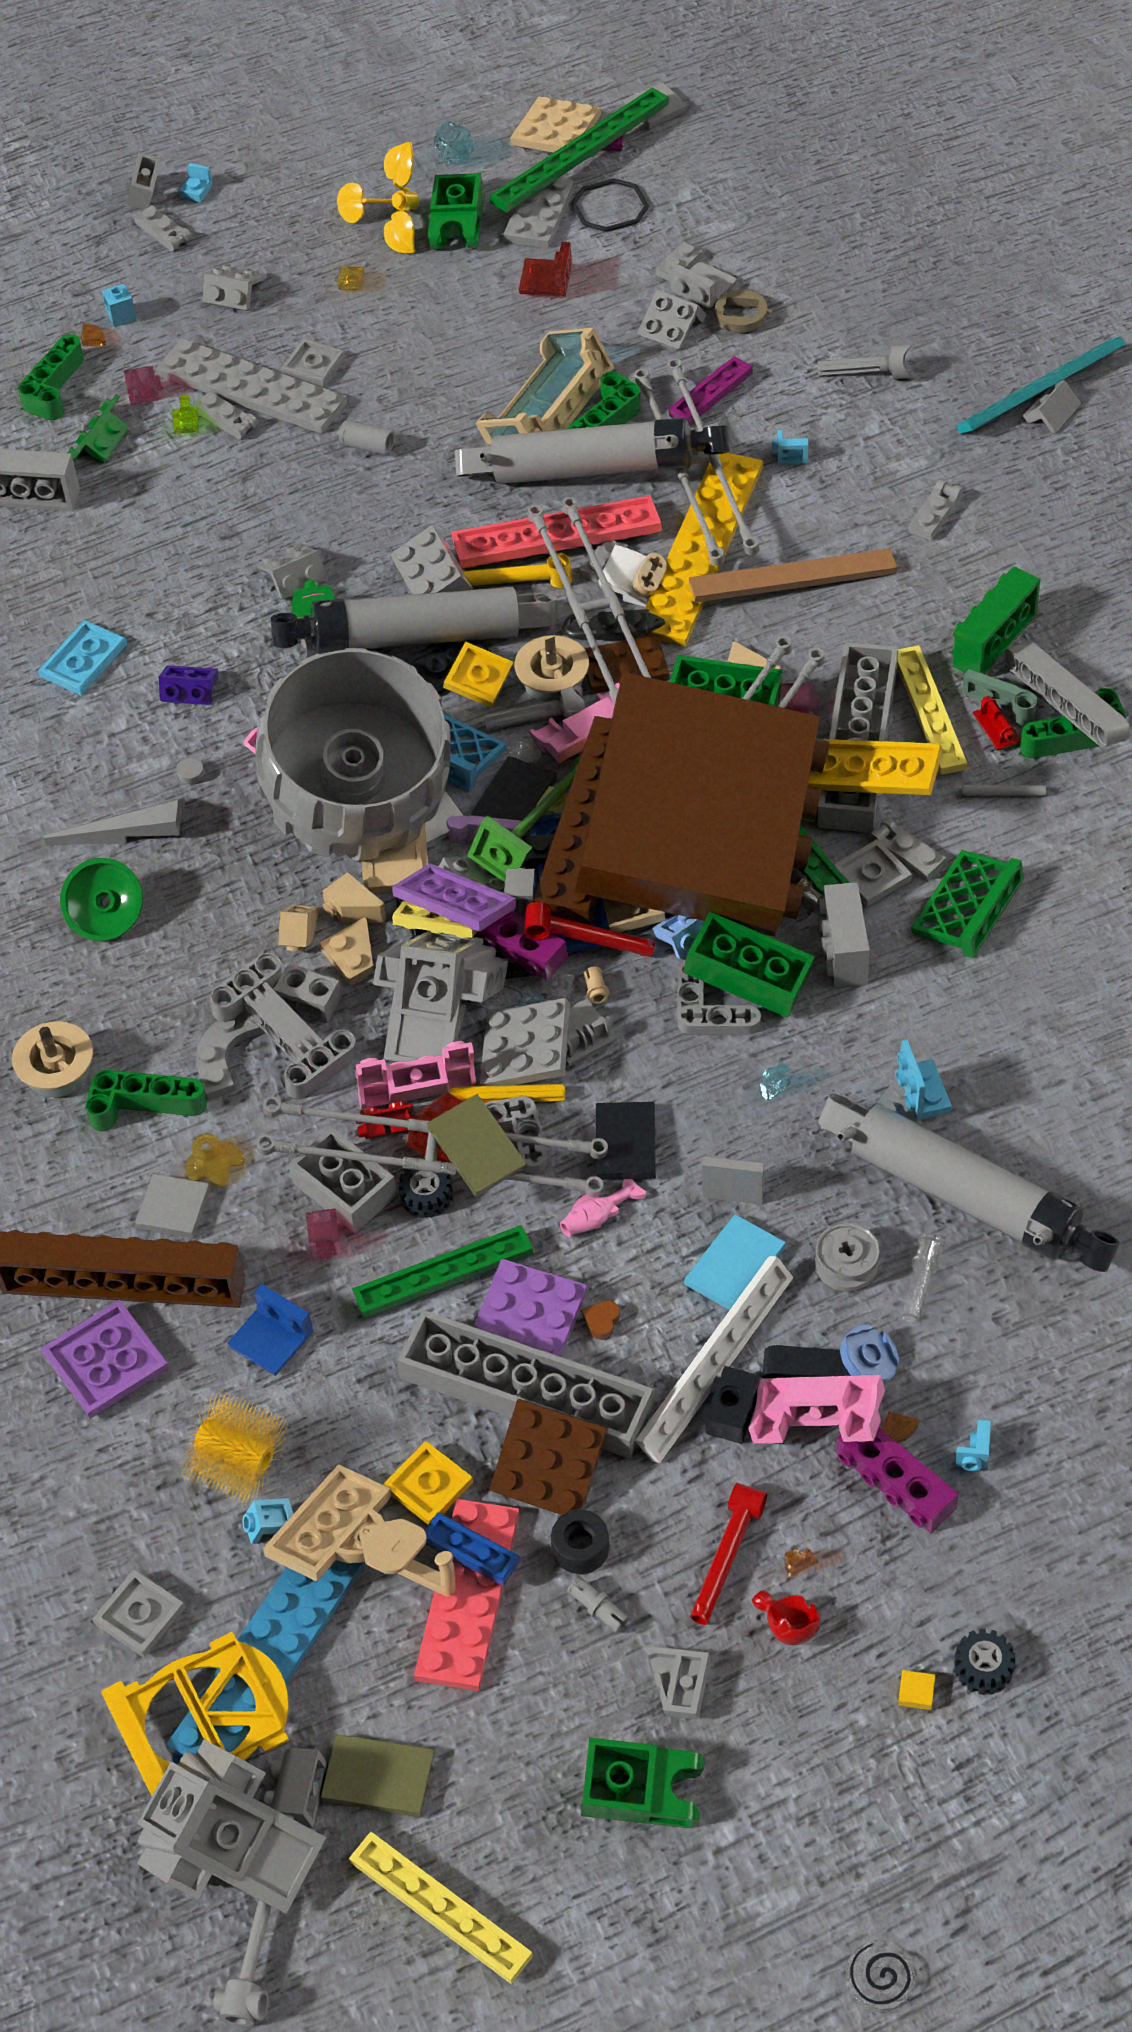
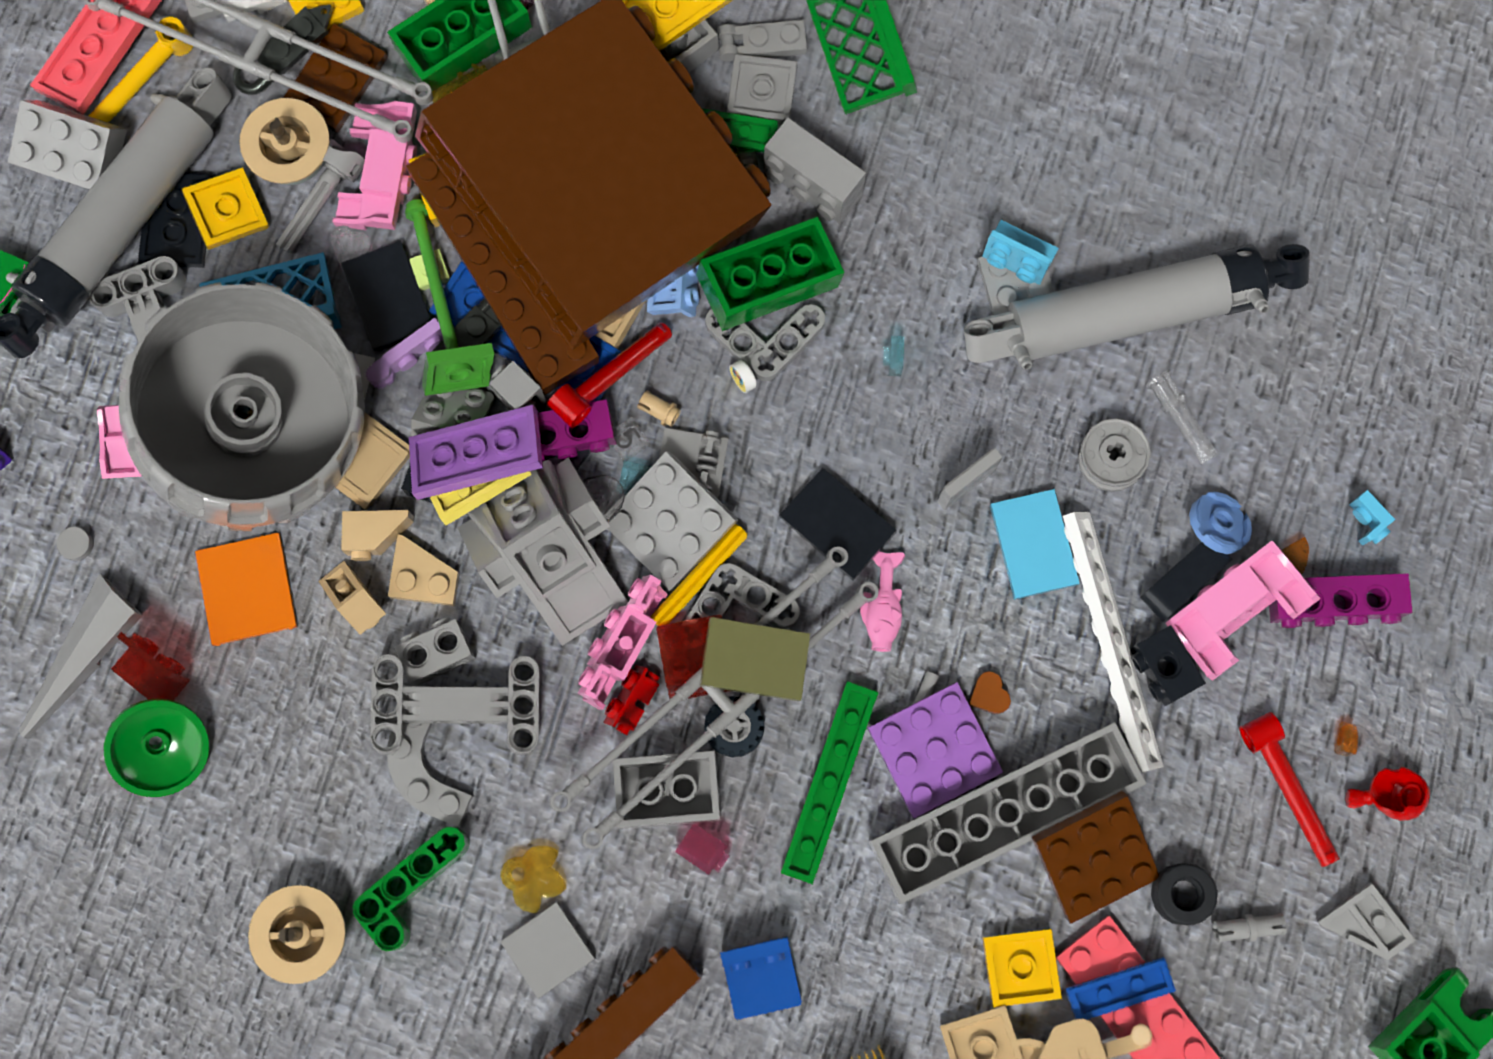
camera: 50 degrees left, 25 degrees up
none -> clear red bracket [111,632,190,700]
none -> orange piece [195,532,297,646]
none -> white tile [729,360,757,393]

